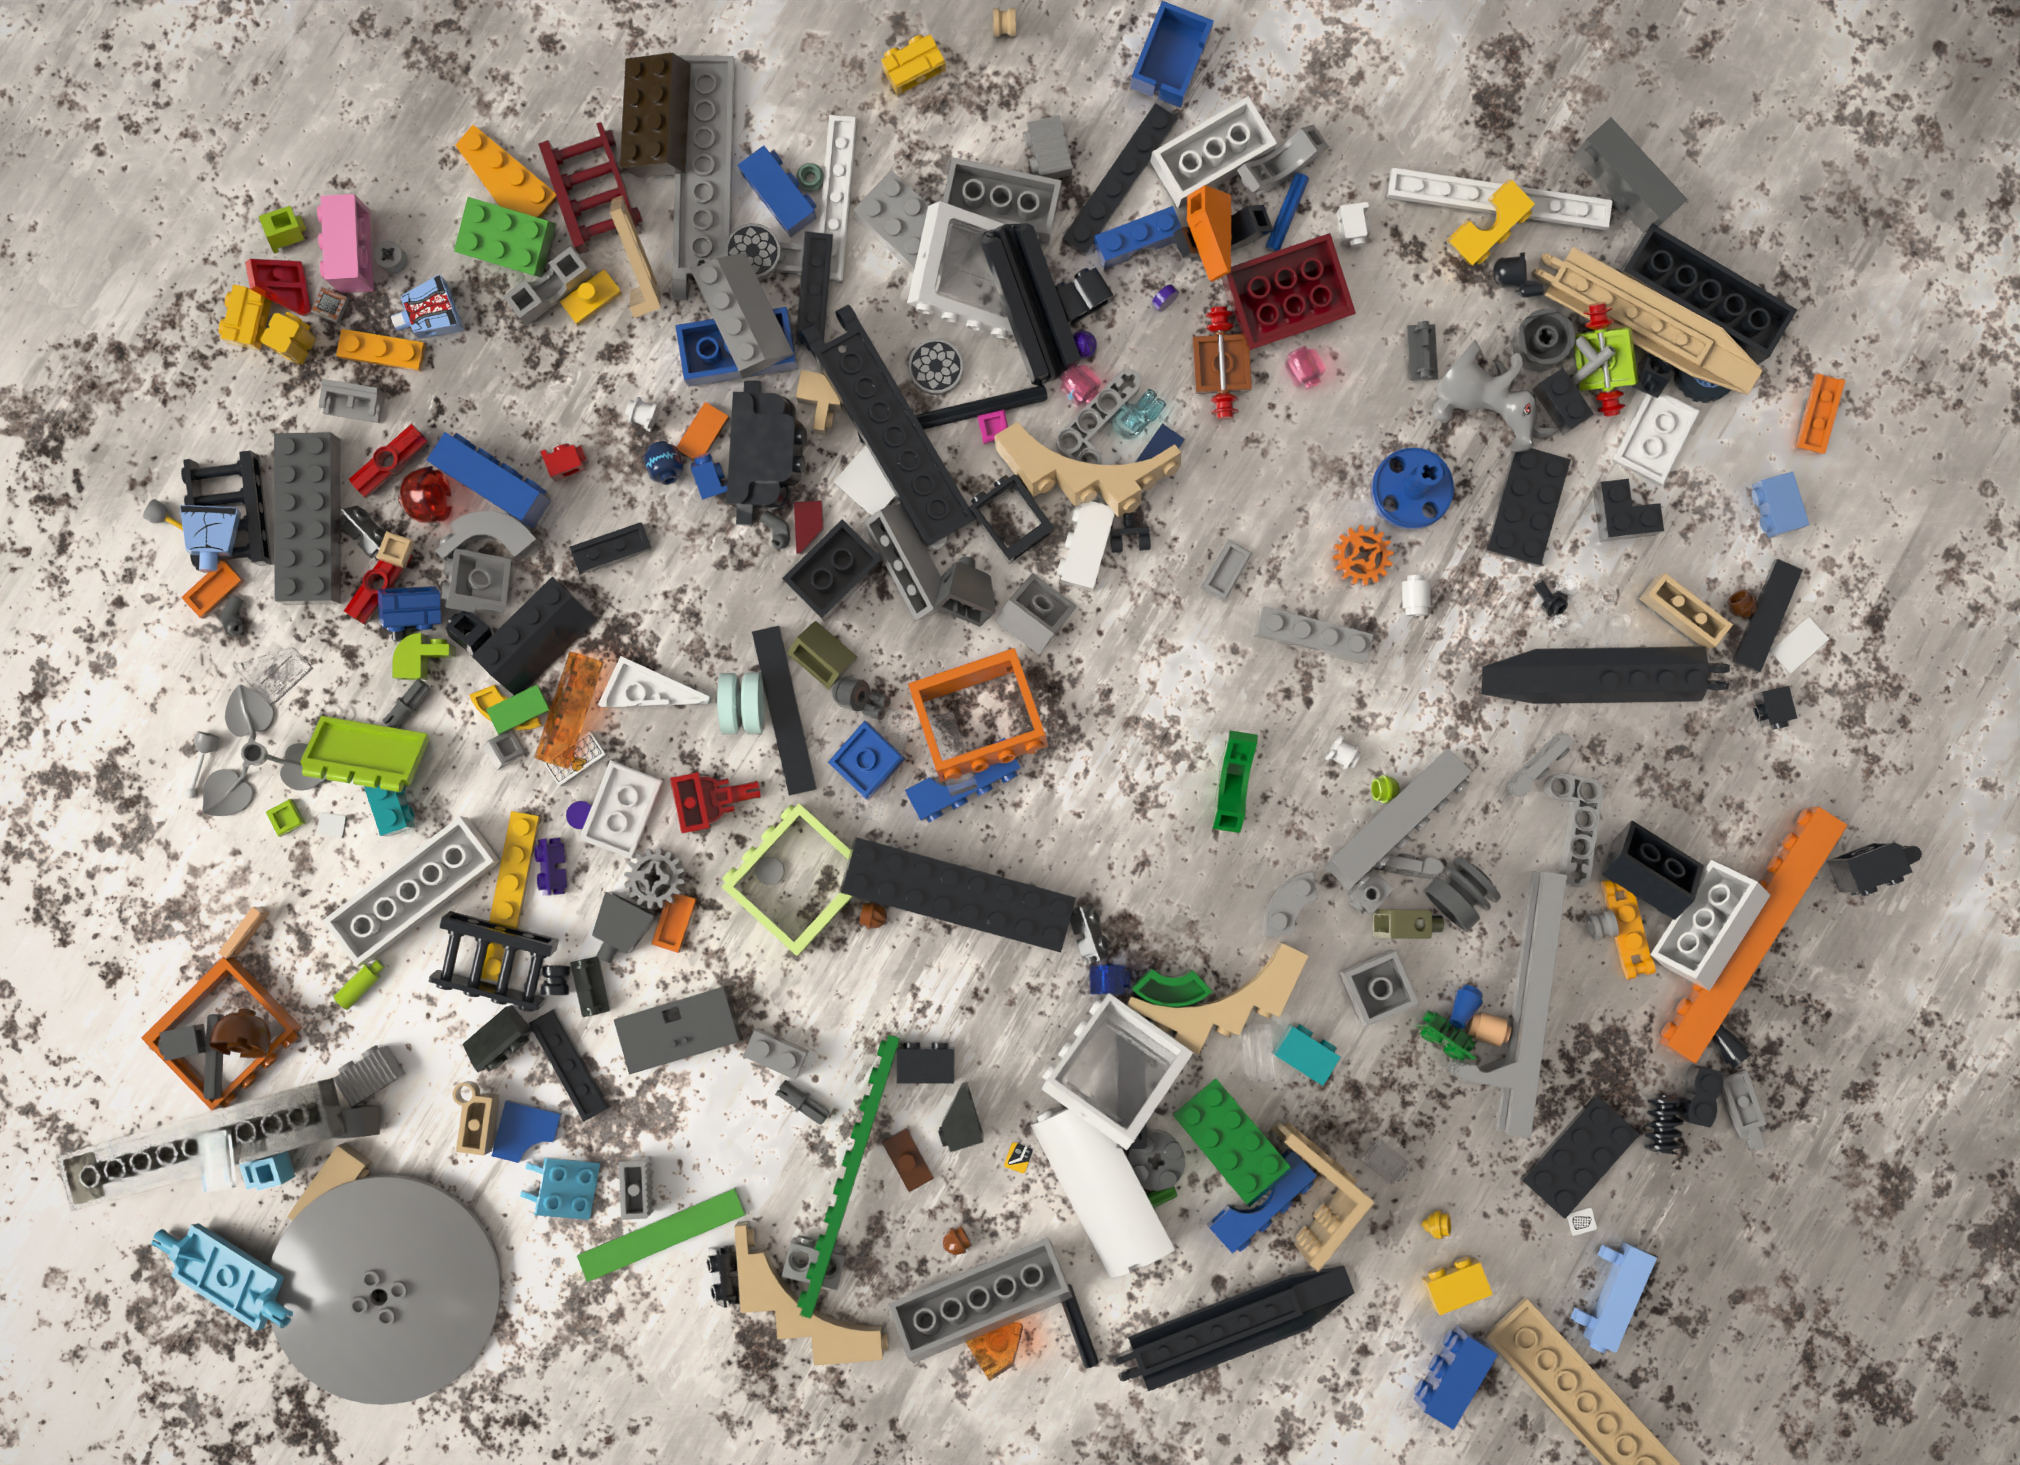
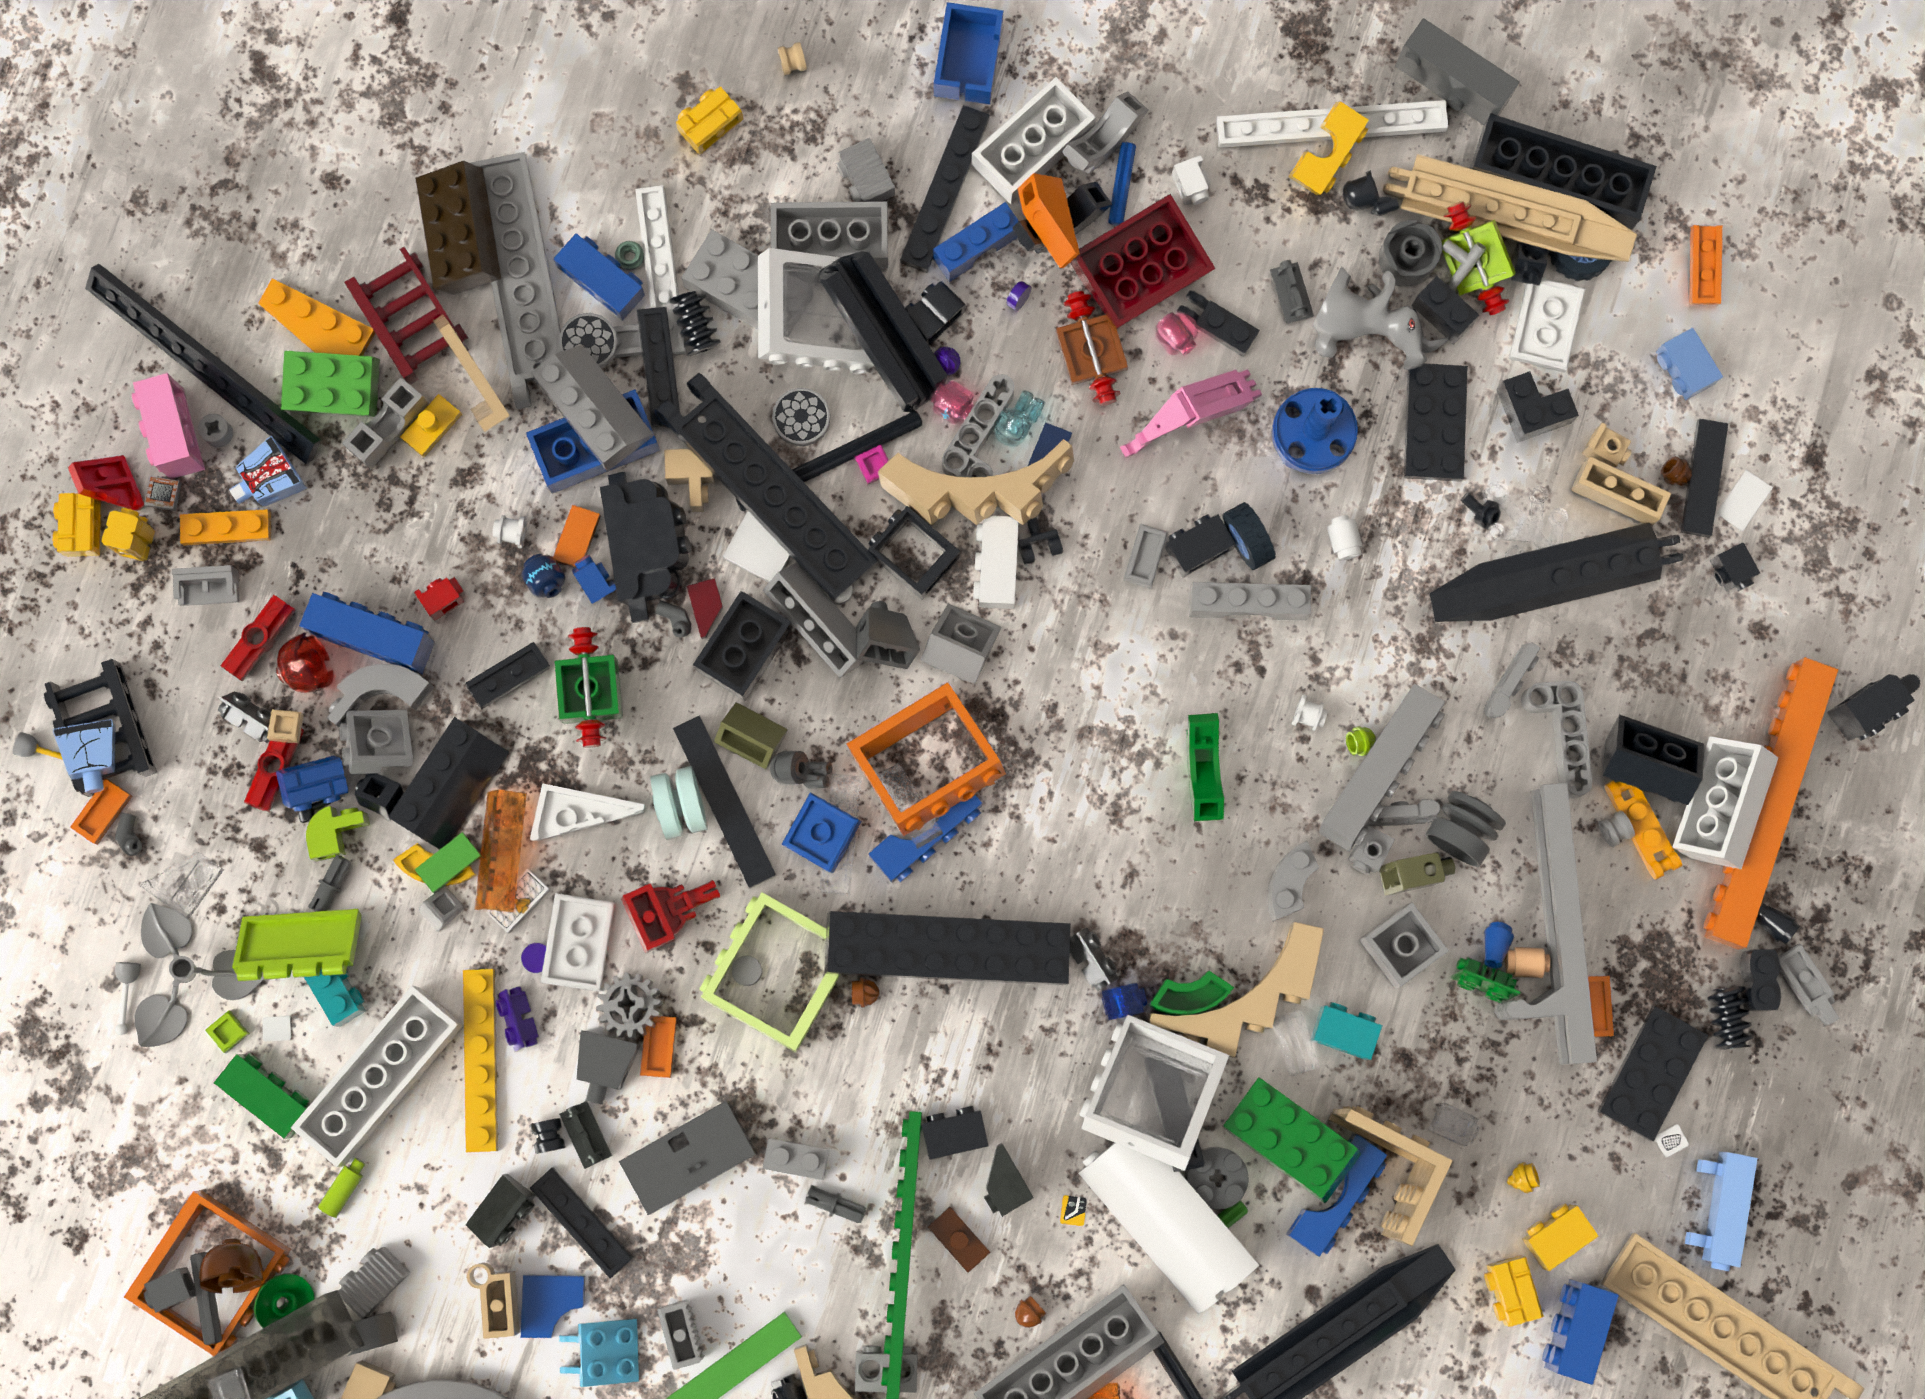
camera: 15 degrees left, 5 degrees down
light nougat tile [218,906,269,959] -> none
lime brick [258,205,307,254] -> none
dark grey brick [274,432,341,605] -> none
black fence [428,911,559,1012] -> none
orange gear [1331,525,1394,587] -> none
none -> black plate [85,264,321,464]
none -> green brick [214,1053,310,1139]
none -> green dish [254,1273,315,1335]
none -> green brick [554,627,623,748]
none -> black piece [670,291,721,356]
none -> bright pink hinge [1120,369,1262,457]
none -> black brick [1165,514,1236,578]
none -> black hinge [1177,290,1260,356]
none -> black wheel [1222,502,1276,570]
none -> yellow brick [1484,1255,1544,1327]
none -> tan brick [1582,423,1632,468]
none -> orange tile [1588,976,1614,1037]

